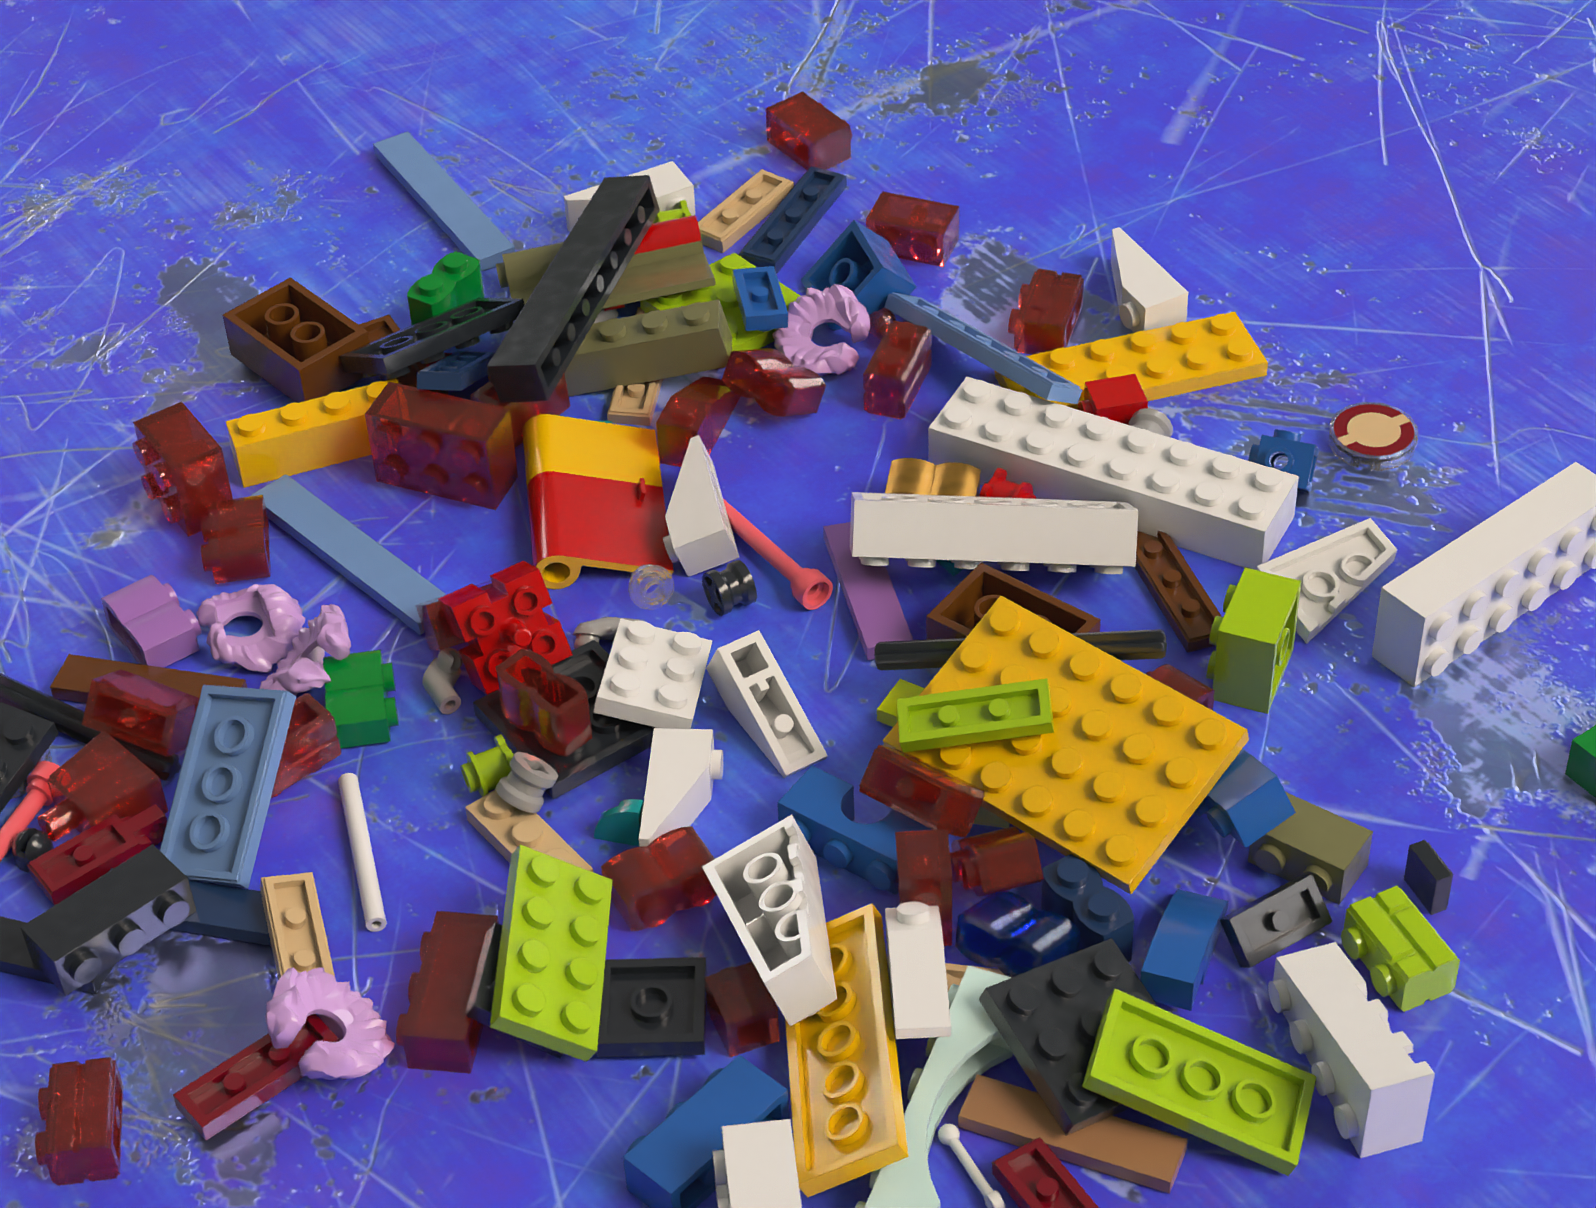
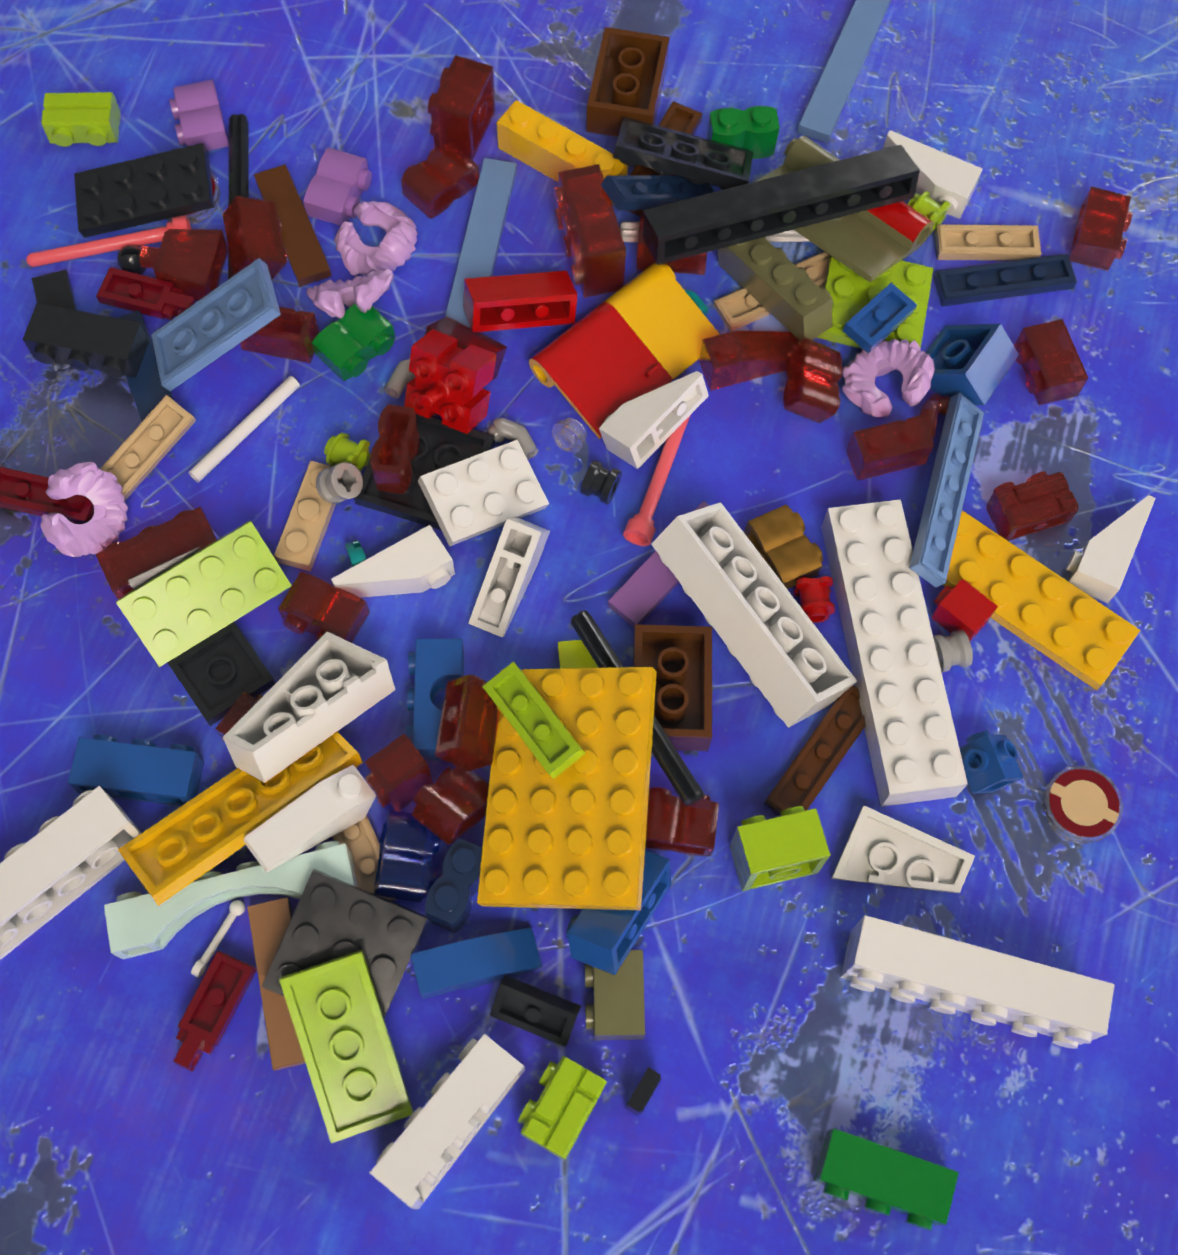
camera: 50 degrees right, 25 degrees up
none -> red brick [463,270,578,333]

